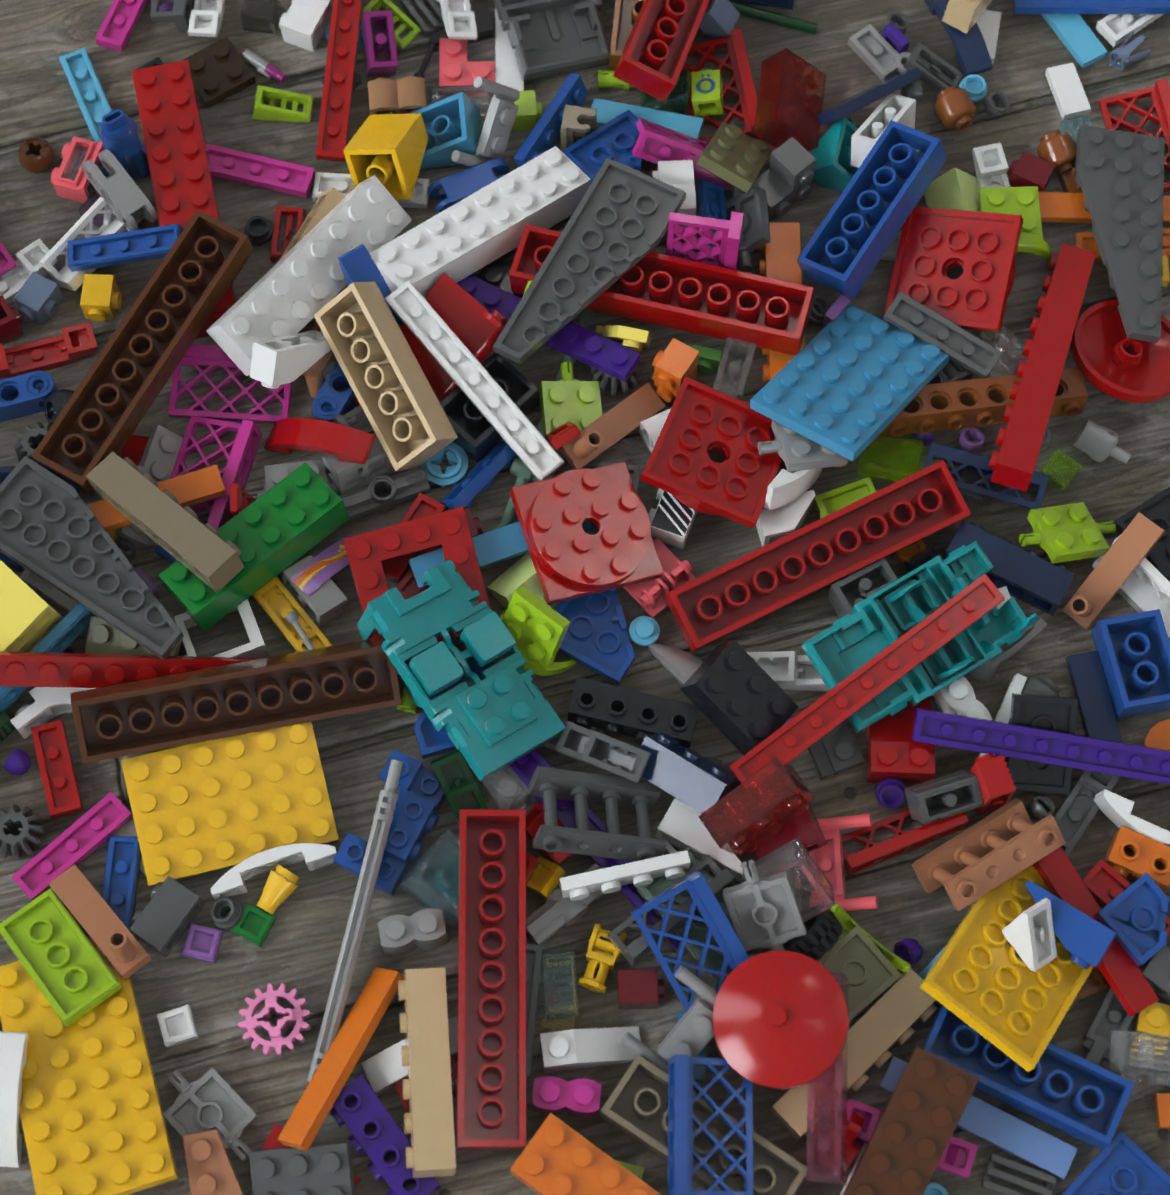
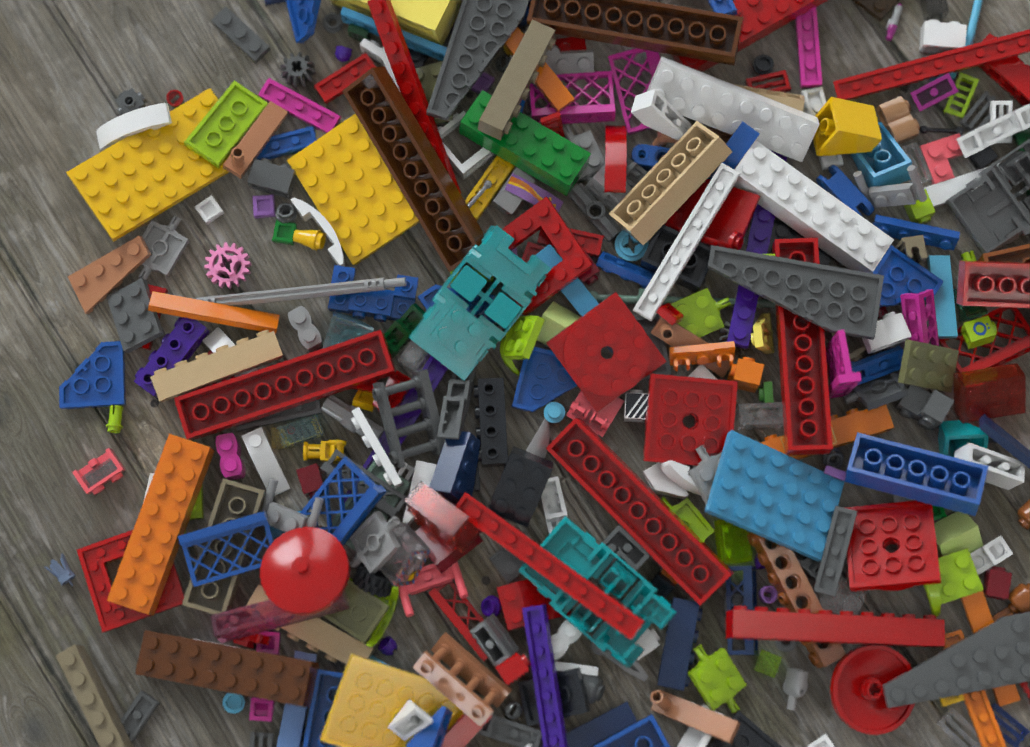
camera: 75 degrees right, 10 degrees up
lime slope [252,85,314,123] -> none
none -> orange plate [669,341,735,371]

